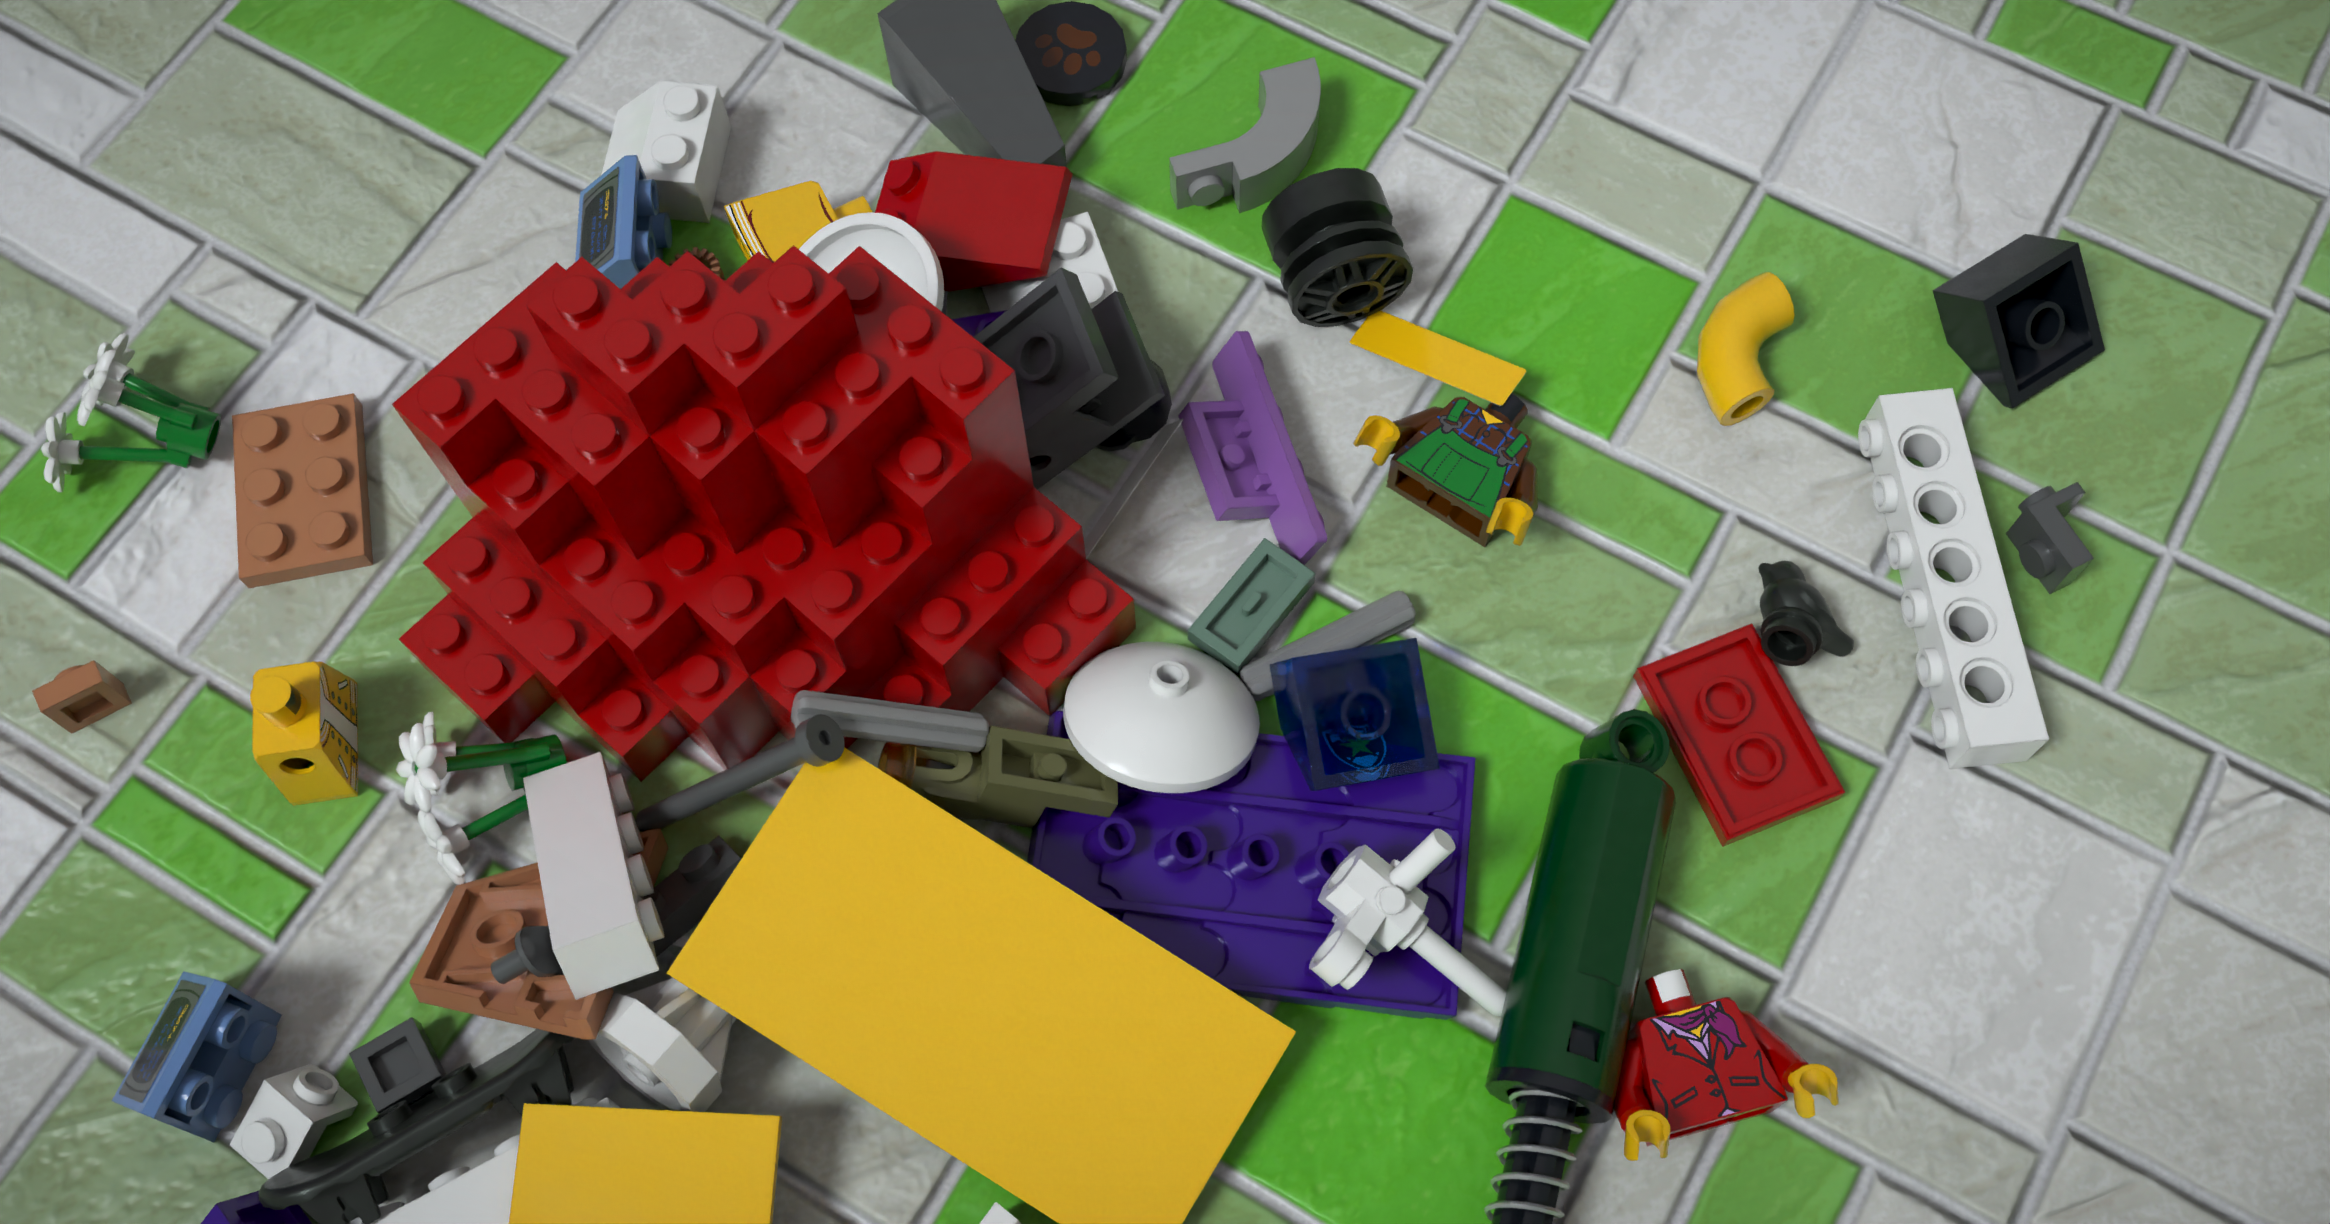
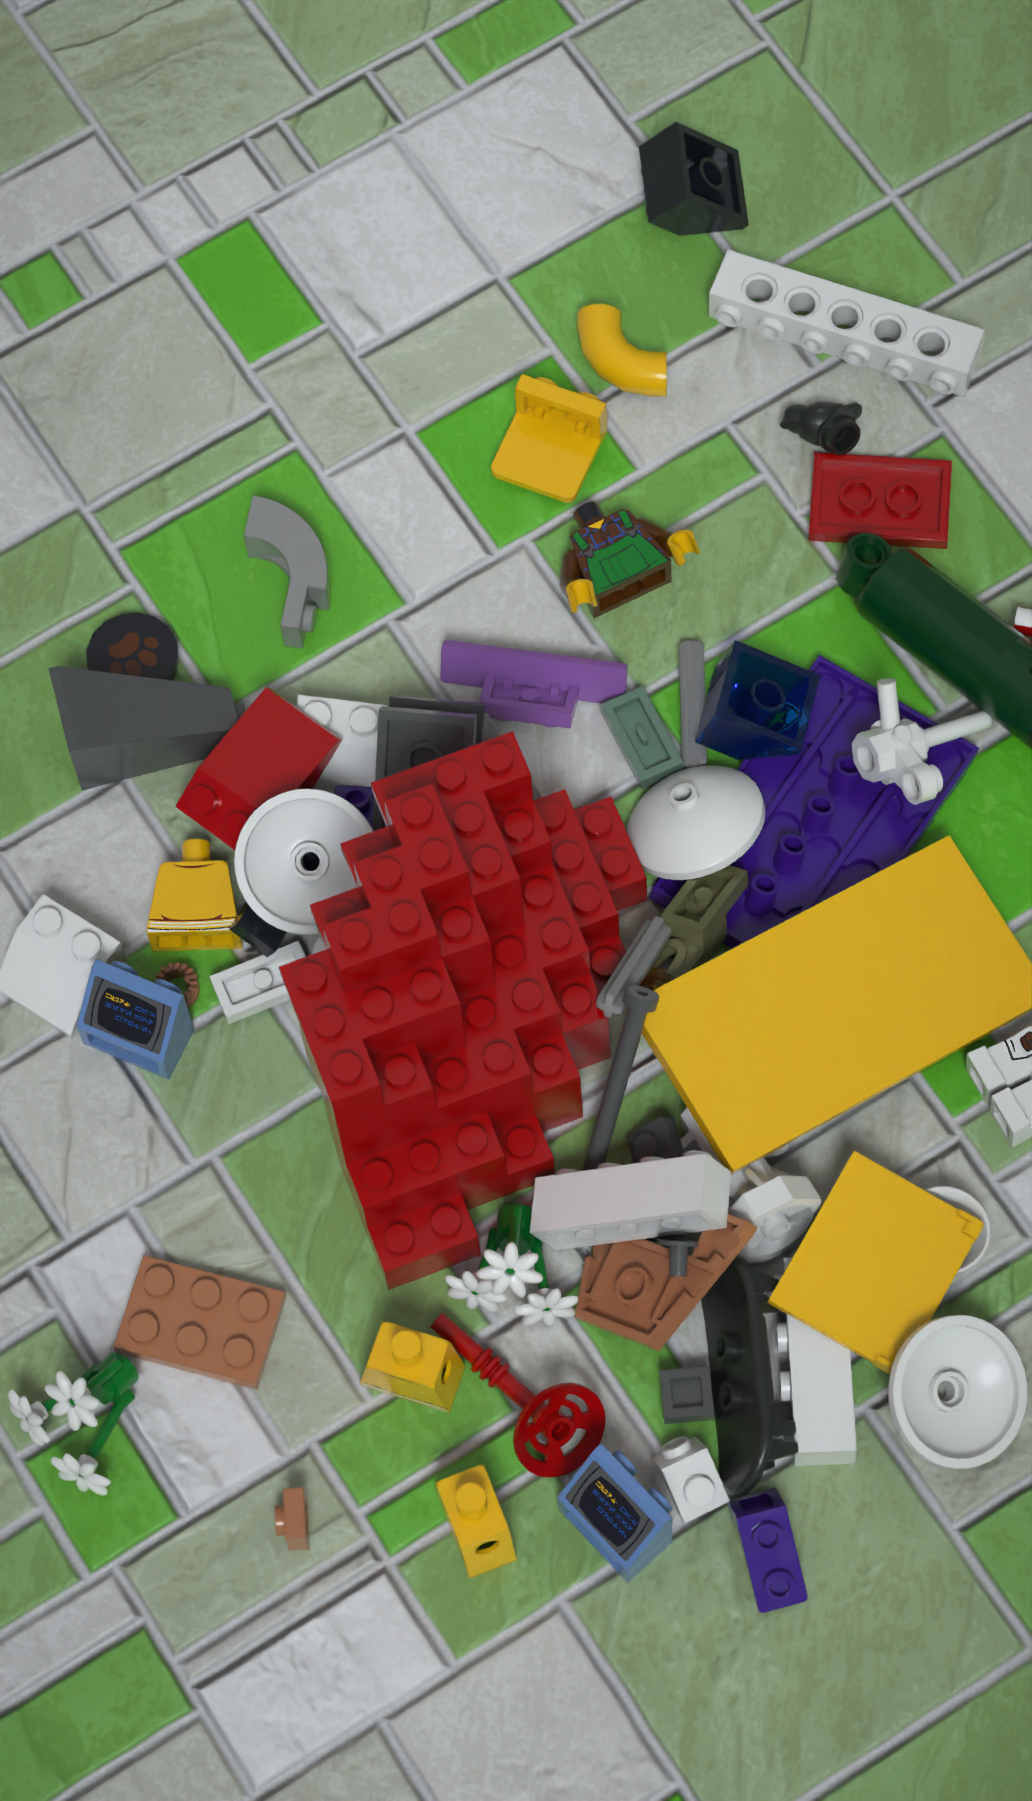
camera: 60 degrees left, 0 degrees up
pearl dark grey wheel [1262,168,1413,327] -> none
yellow sticker [1349,310,1527,406] -> none
dark grey bracket [2006,482,2094,594] -> none
none -> red dish [430,1313,606,1477]
none -> yellow torso [435,1464,517,1579]
none -> yellow bracket [491,374,608,503]

